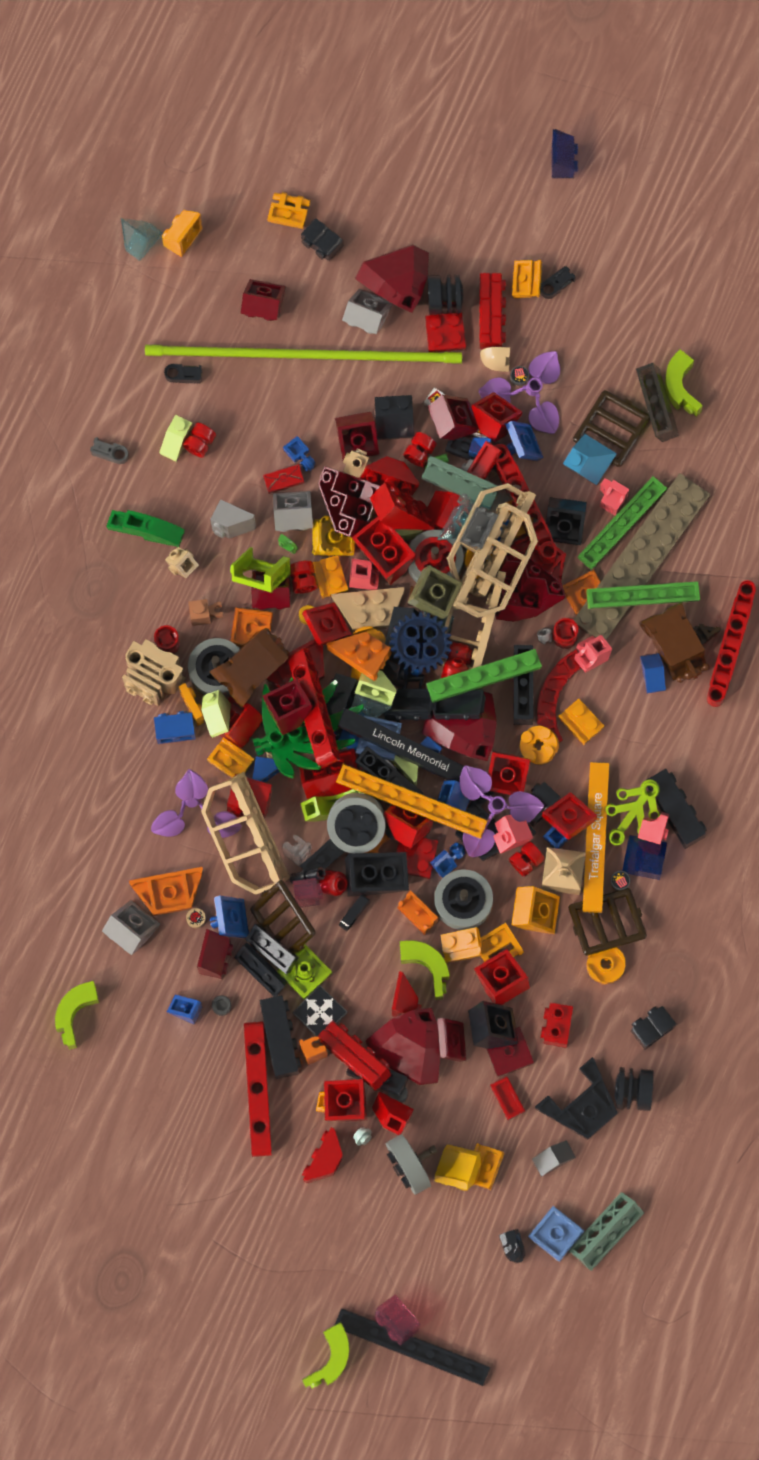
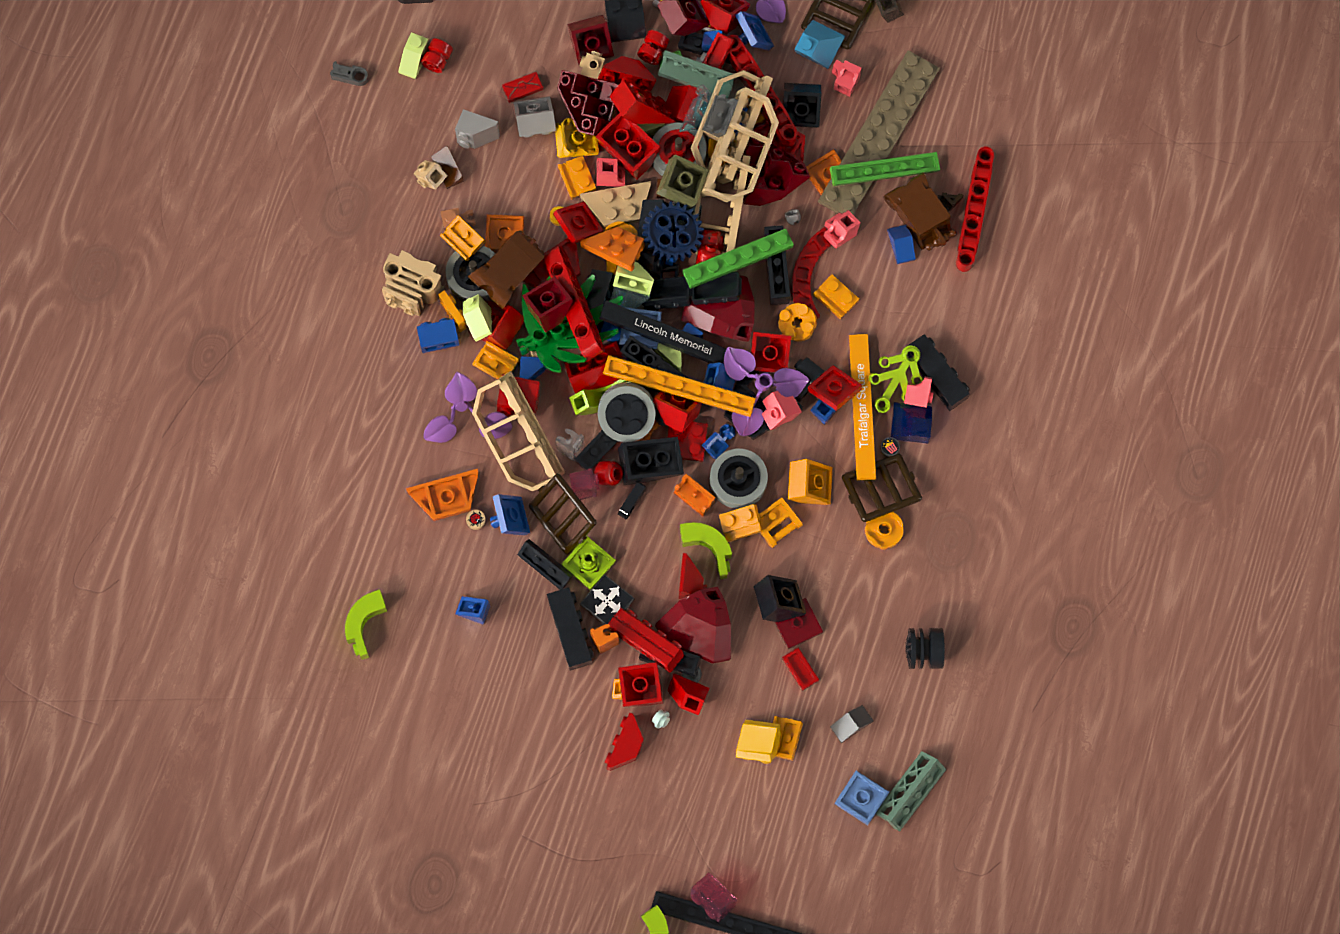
camera: 10 degrees left, 0 degrees up
light grey slope [102,900,160,955] -> none
green slope [106,510,185,547] -> none
red wheel [154,625,180,654] -> none
dark red slope [197,929,233,979] -> none
dark grey tile [212,995,232,1016] -> none
lime panel [230,547,290,592] -> none
red beam [244,1021,272,1157] -> none
plate [245,924,299,974] -> none
dark red slope [251,570,290,610] -> none
bright green tile [278,534,298,554] -> none
blue plate [283,436,316,471] -> none
red wheel [290,560,318,594] -> none
black pin [290,867,326,885] -> none
light grey wheel [386,1134,438,1195] -> none
dark red plate [437,1018,467,1062] -> none
red slope [474,949,530,1005] -> none
black rock [499,1229,525,1263] -> none
red wheel [508,841,545,877] -> none
black wing [535,1057,618,1140] -> none
red brick [540,1002,573,1048] -> none
tan piece [541,847,586,895] -> none
red wheel [553,618,578,649] -> none
bright green plate [578,476,667,570] -> none
black brick [631,1006,677,1050] -> none
none -> reddish brown slope [431,146,464,189]
none -> light orange plate [440,215,486,261]

